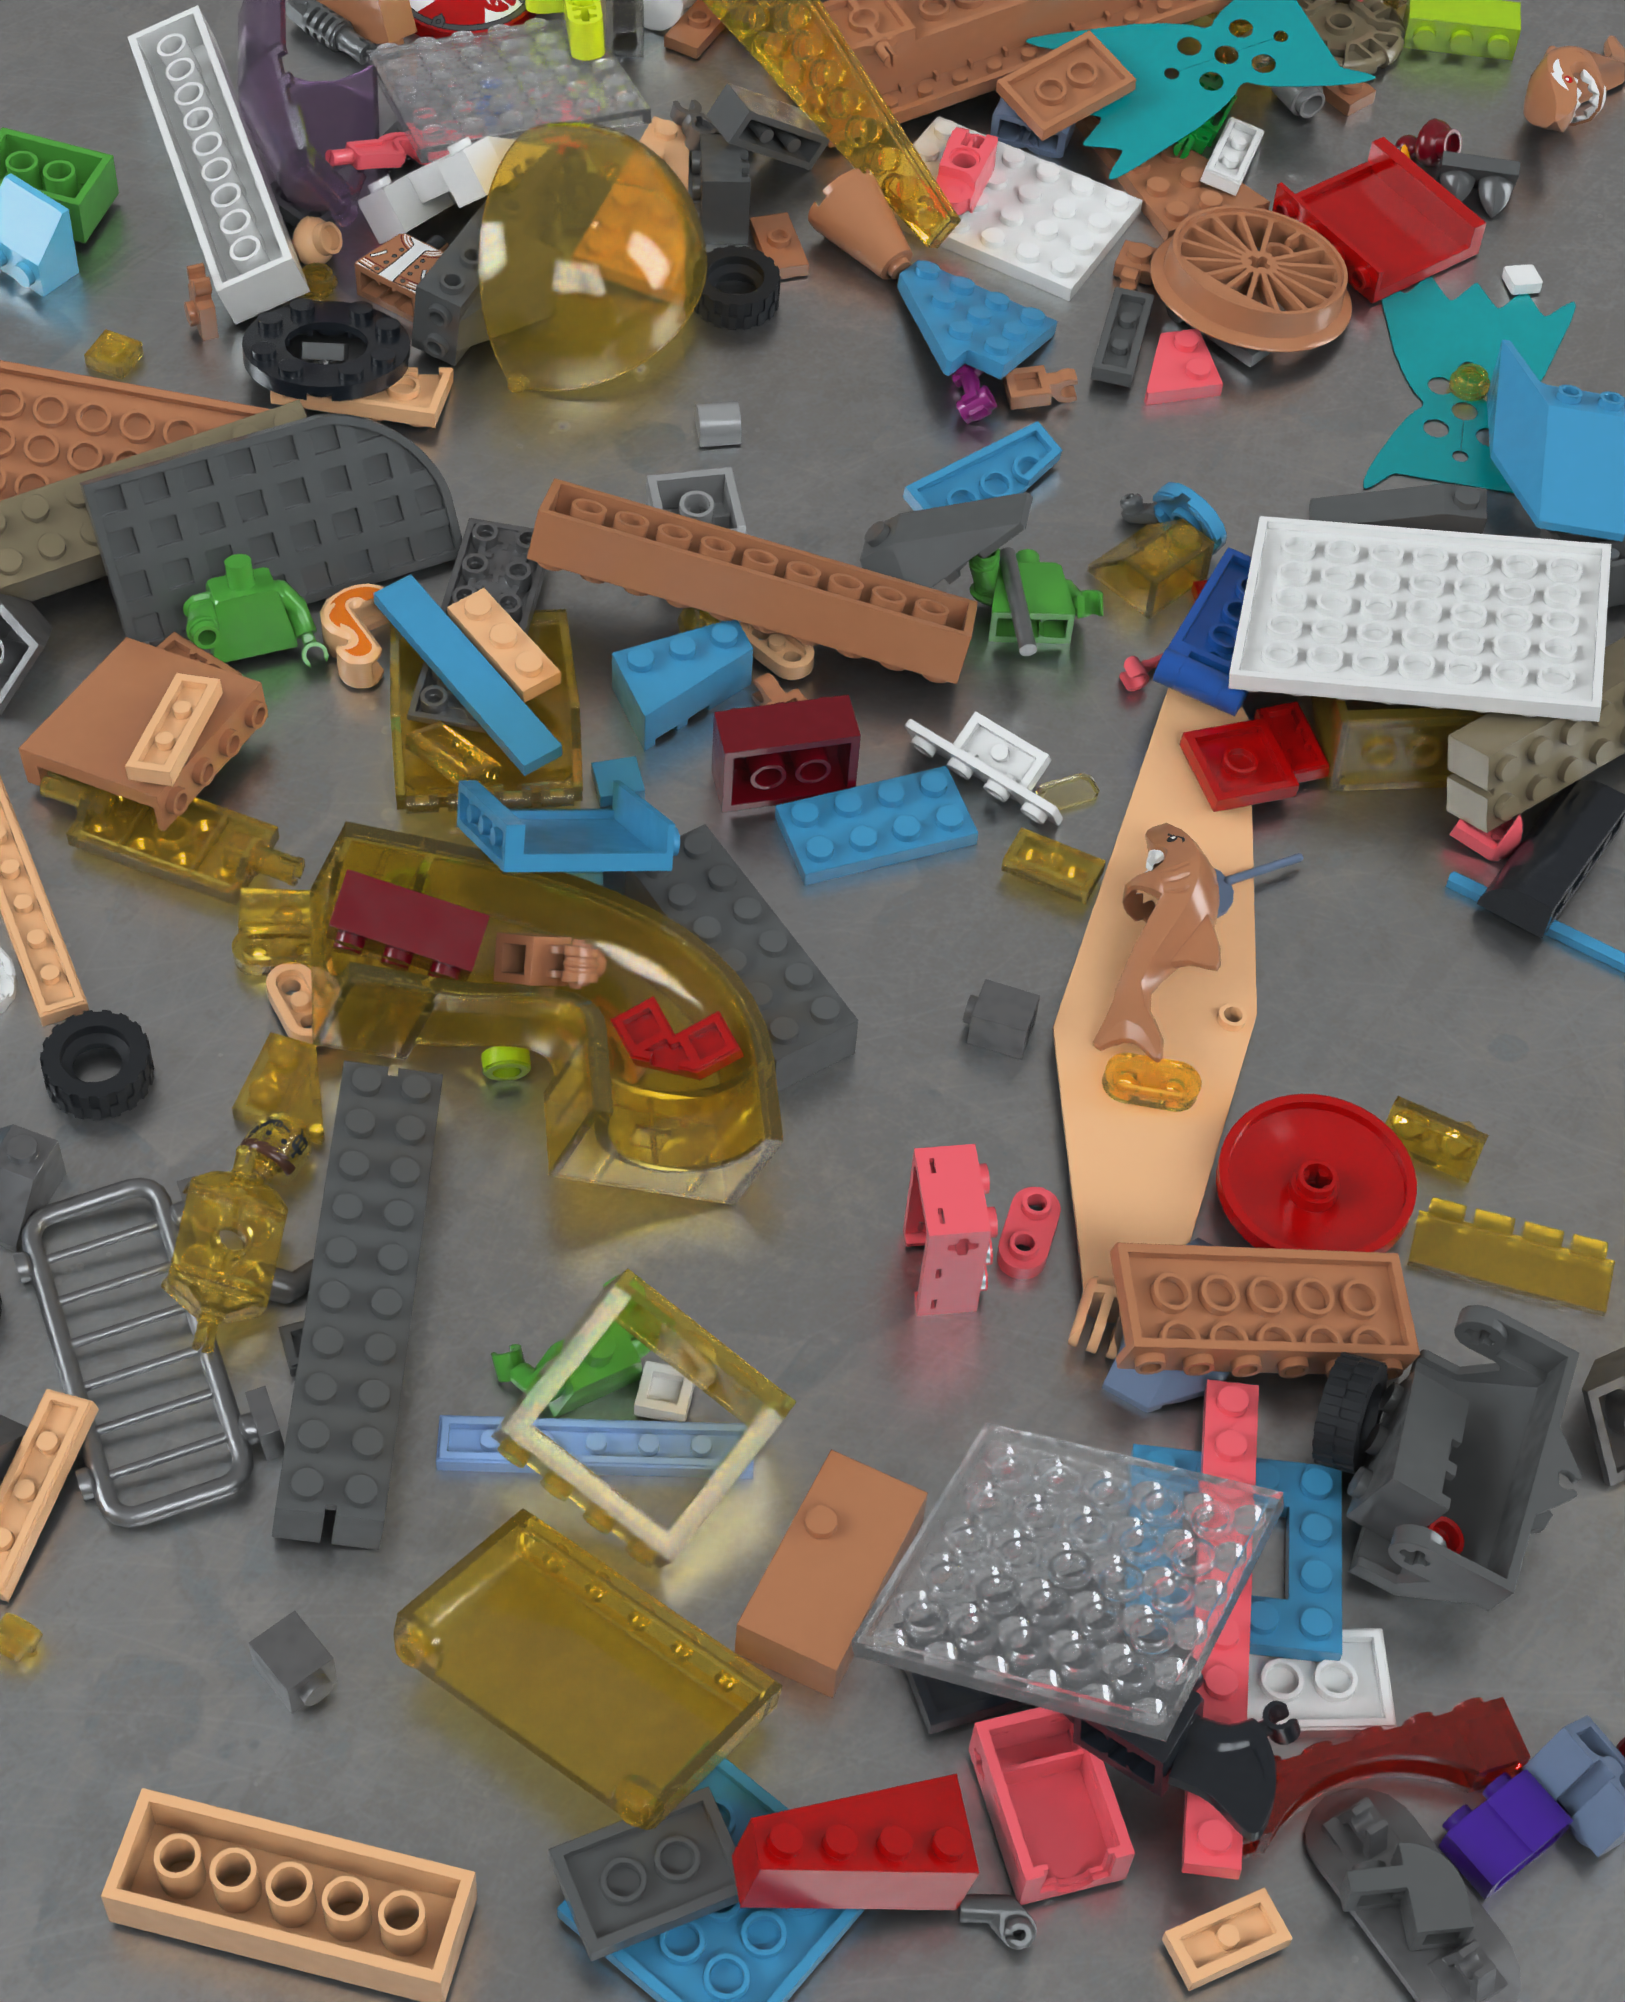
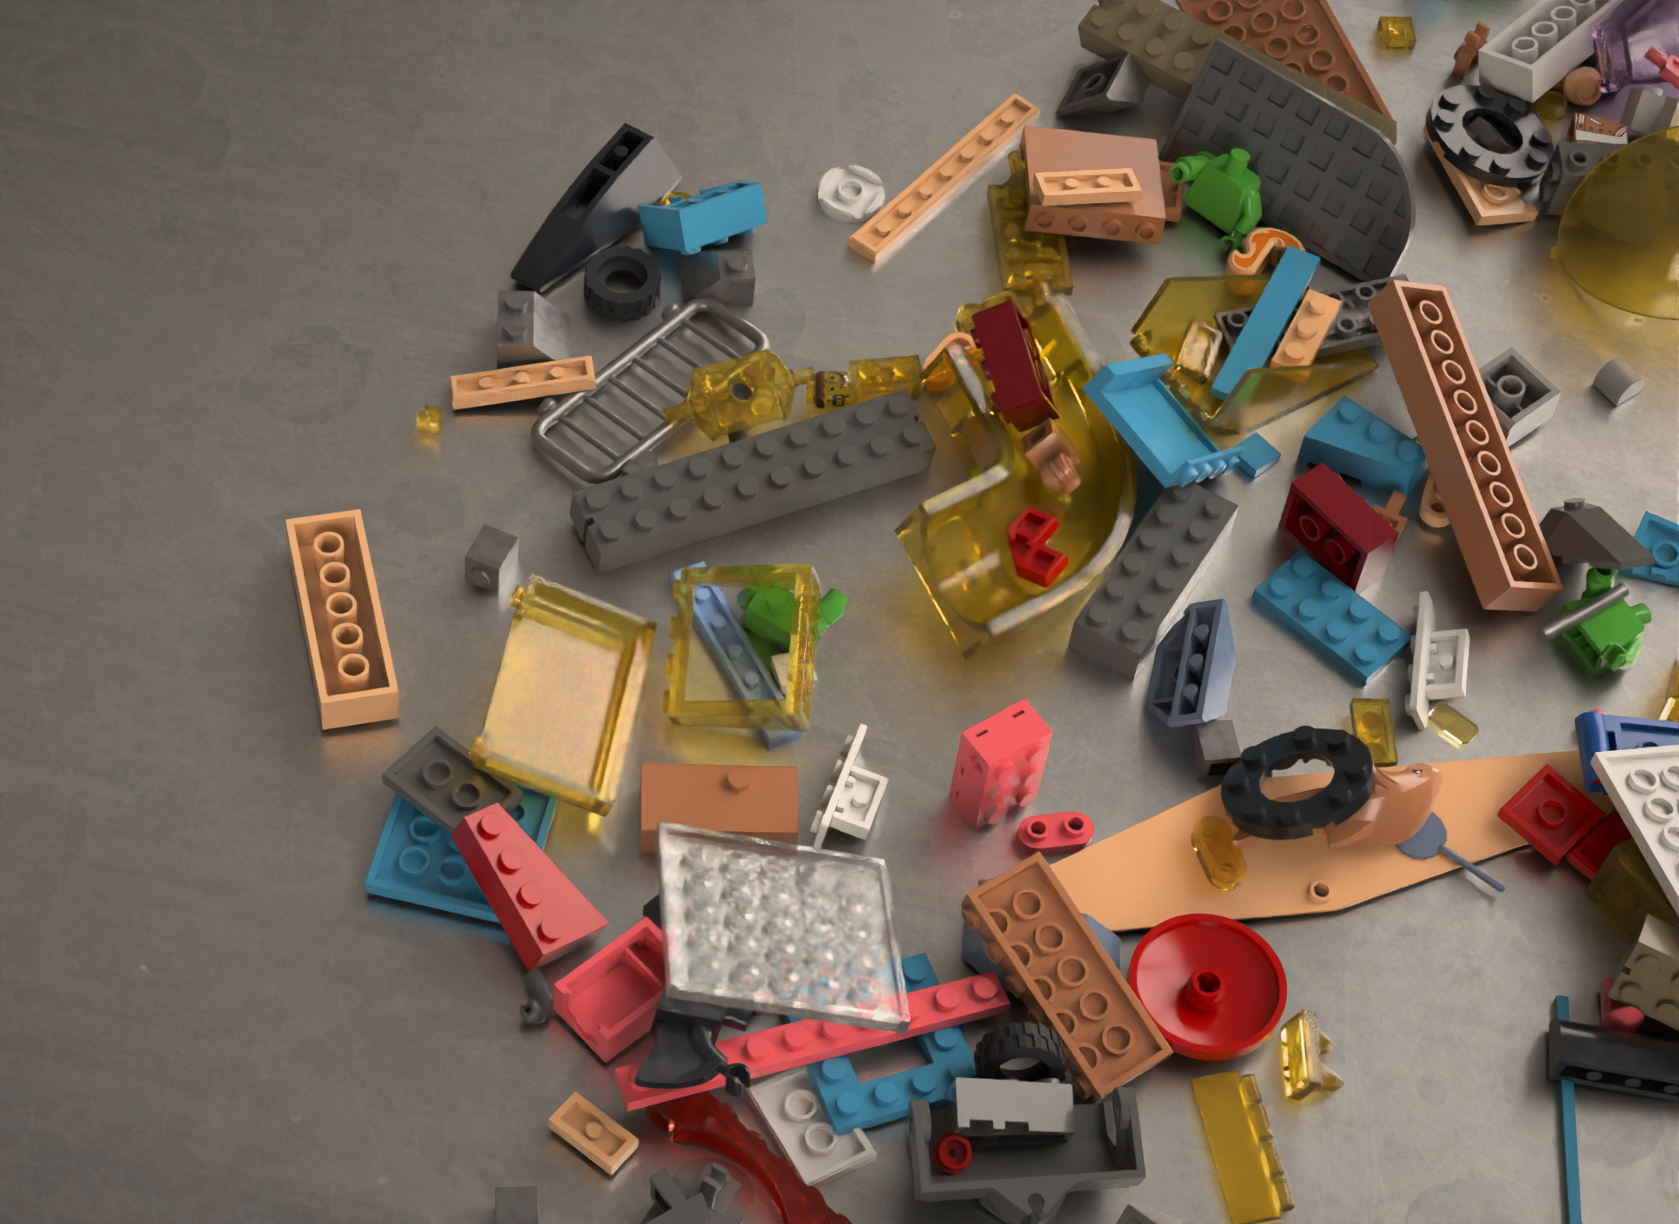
camera: 60 degrees right, 0 degrees up
black tyre [40,1010,154,1121] -> none
none -> white bracket [810,724,889,851]
none -> sand blue wedge [1145,598,1236,727]
none -> black plate [1221,725,1377,840]

